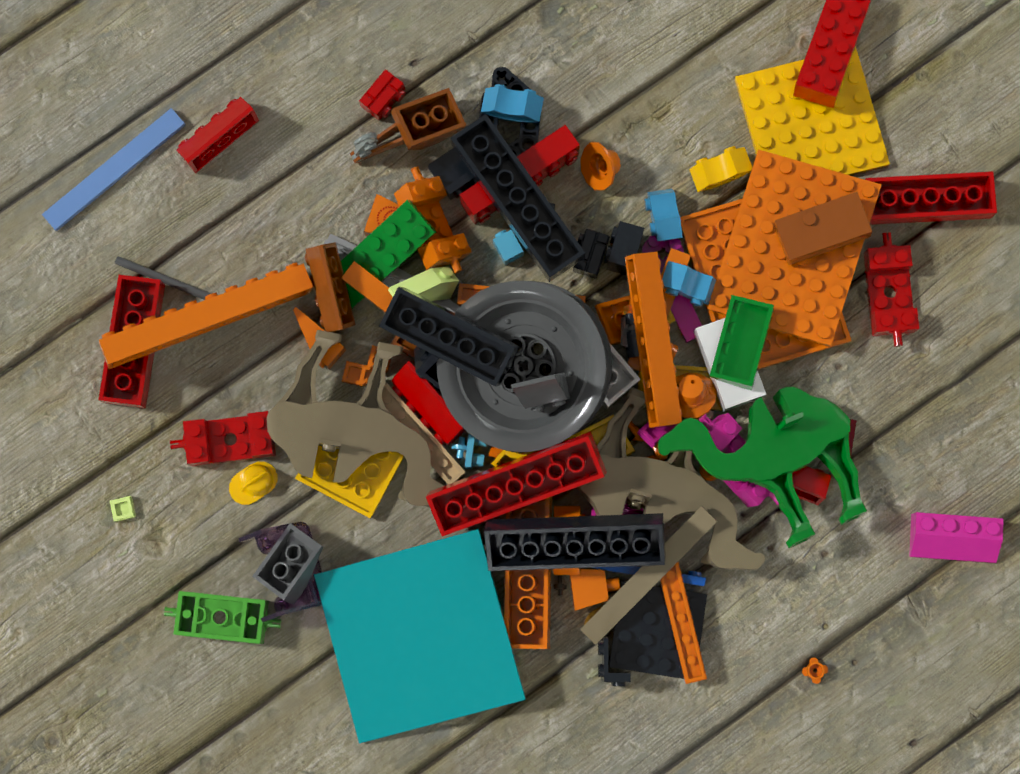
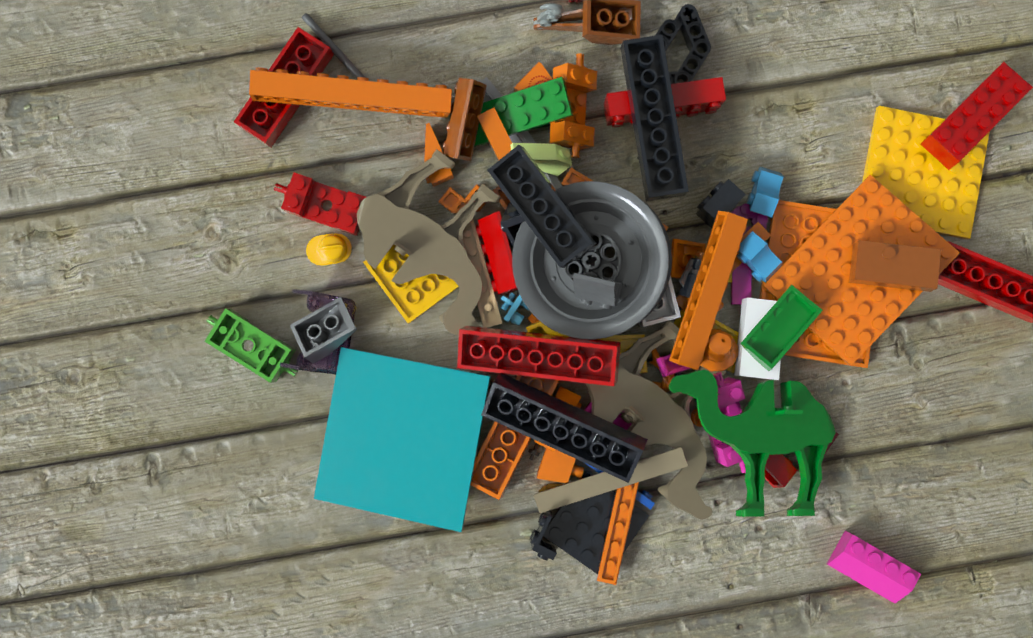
camera: 20 degrees right, 5 degrees up
yellowish green tile [110,496,136,522] -> none
black bracket [428,148,478,200] -> none
dark azure brick [481,84,544,123] -> none
medium azure brick [493,230,524,265] -> none
black brick [573,229,610,279] -> none
orange hat [580,142,621,190] -> none
yellow brick [689,146,752,192] -> none
orange plate [802,657,828,684] -> none
red brick [863,232,919,347] -> none

